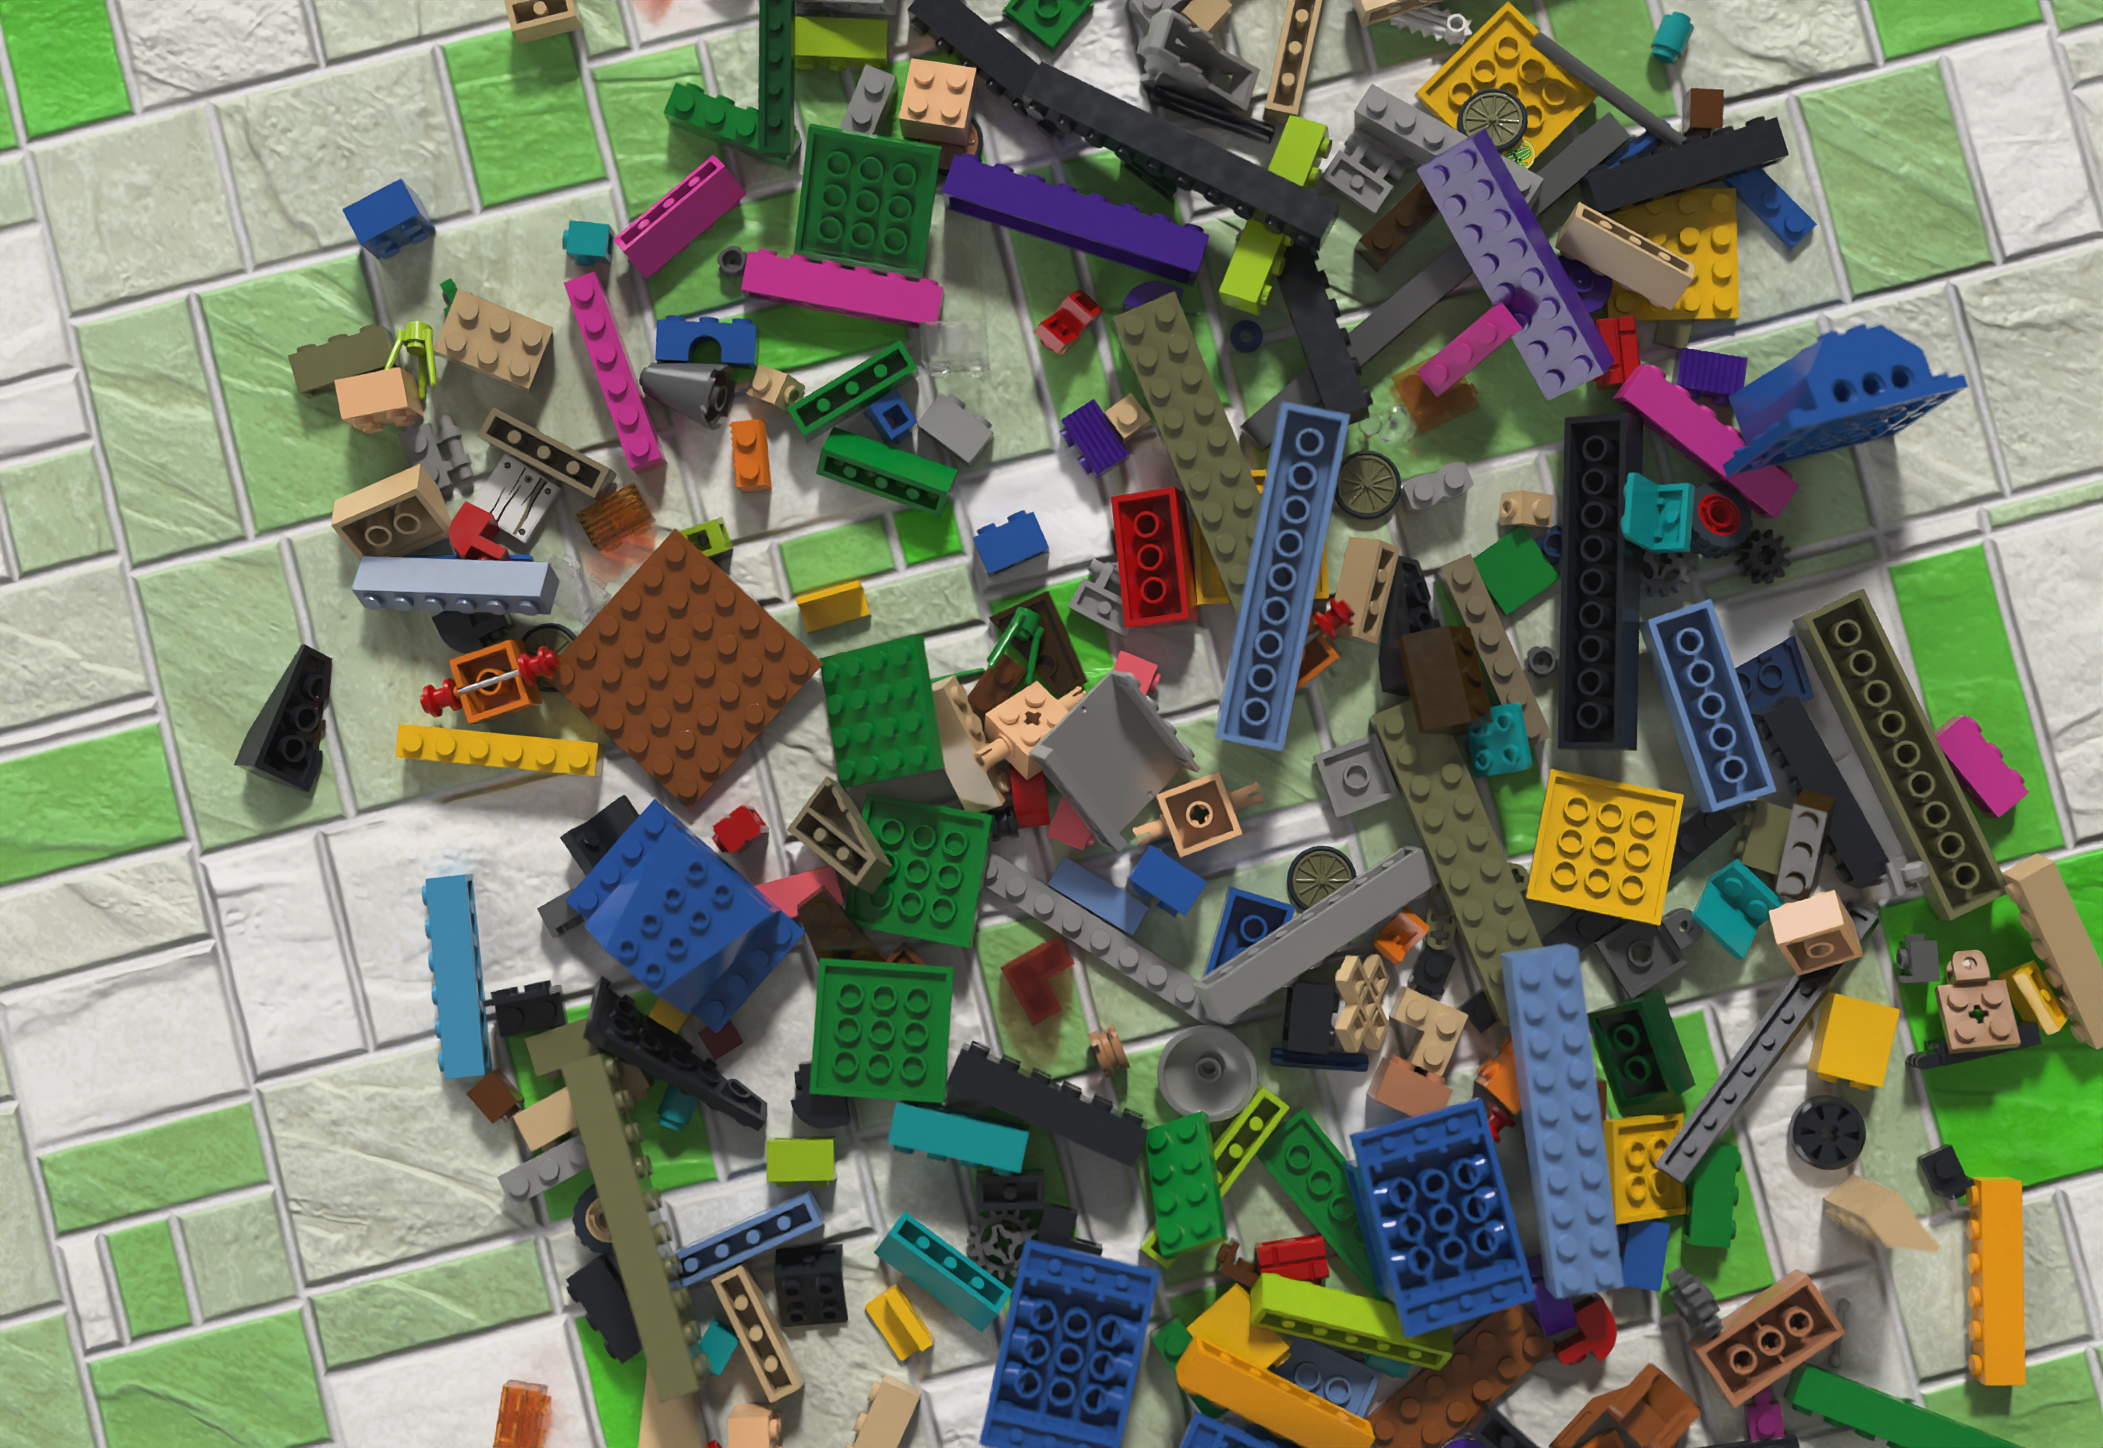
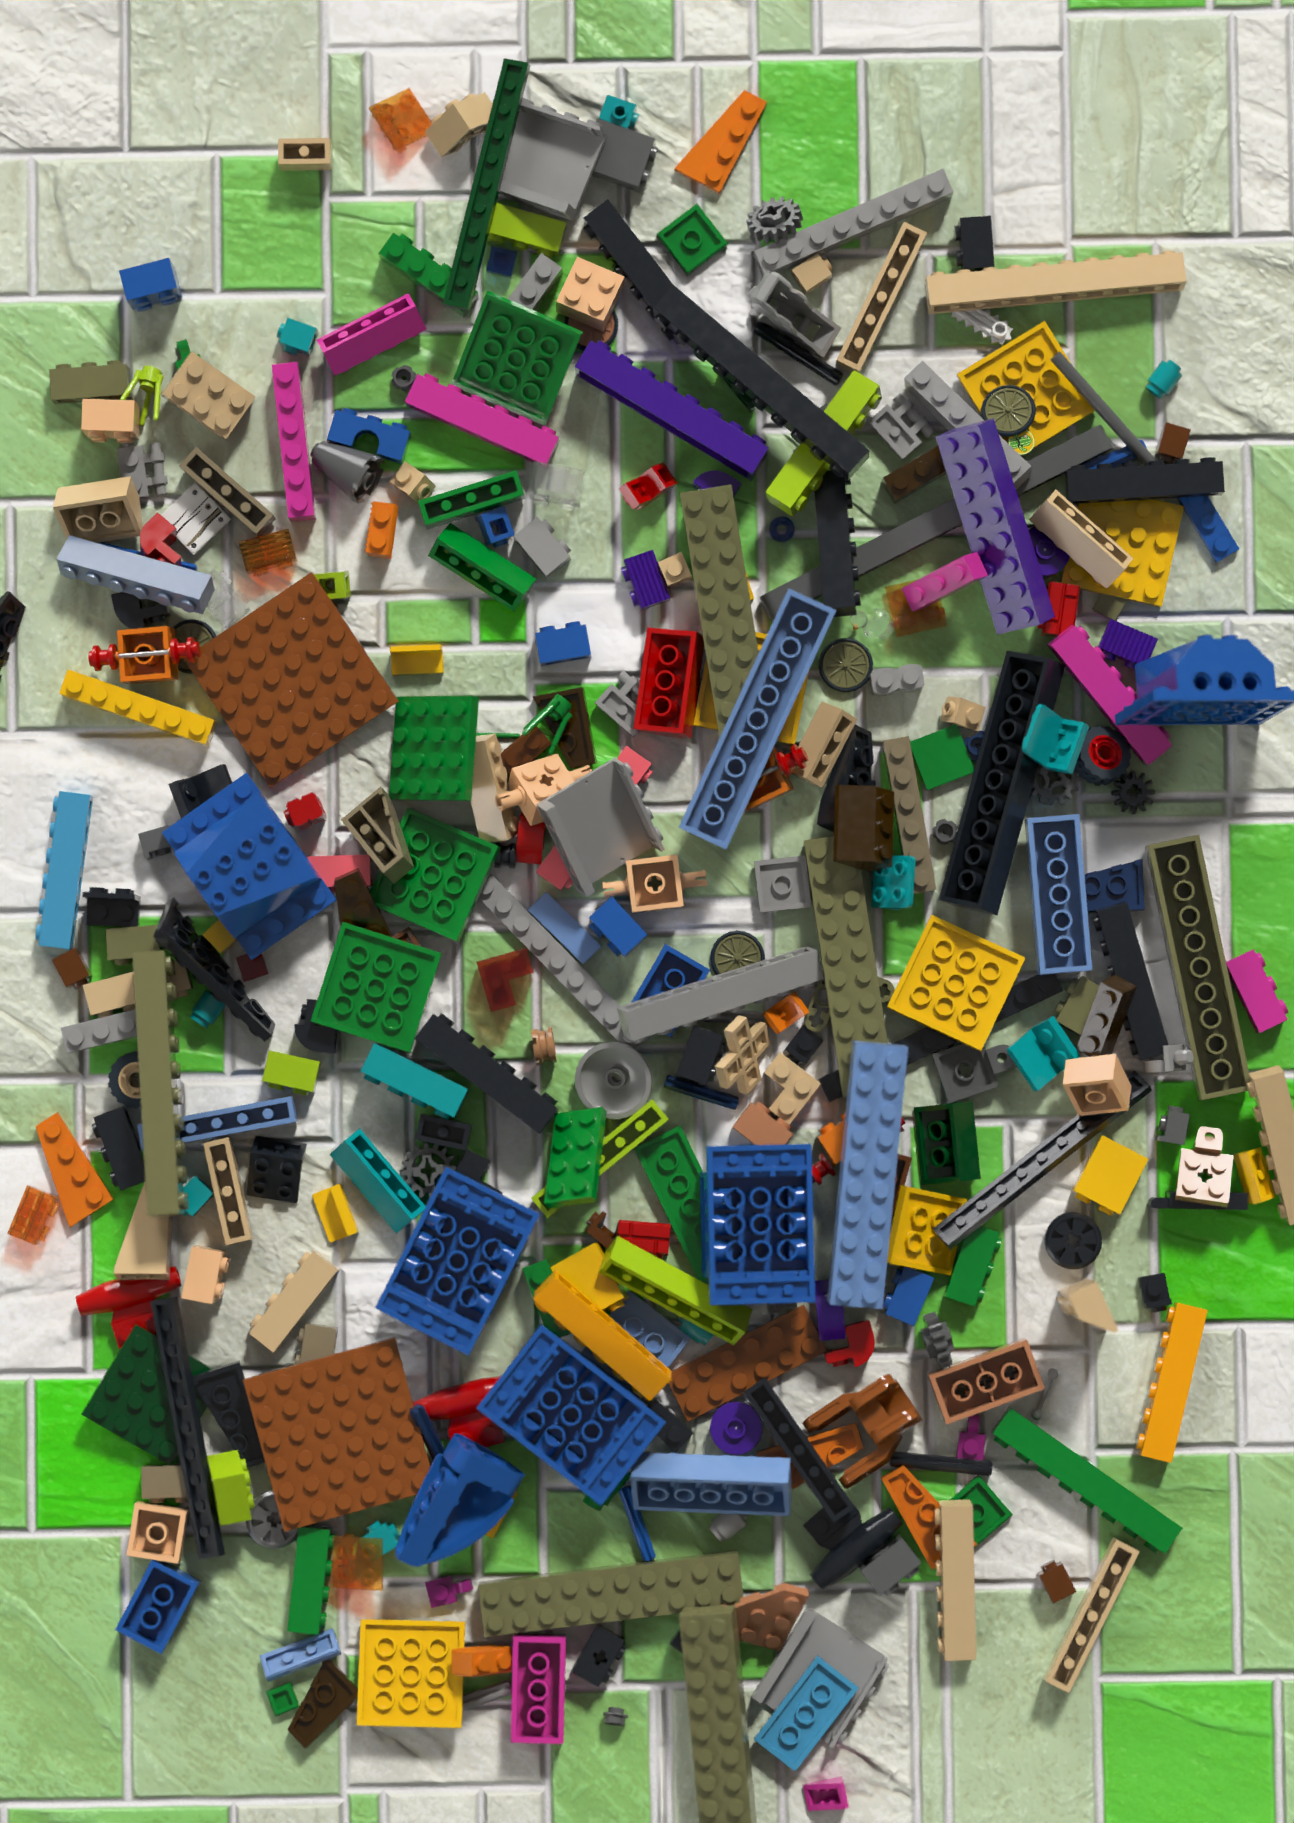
camera: 15 degrees right, 0 degrees up
none -> orange wing [35,1112,114,1228]
none -> clear blue plate [486,245,518,278]

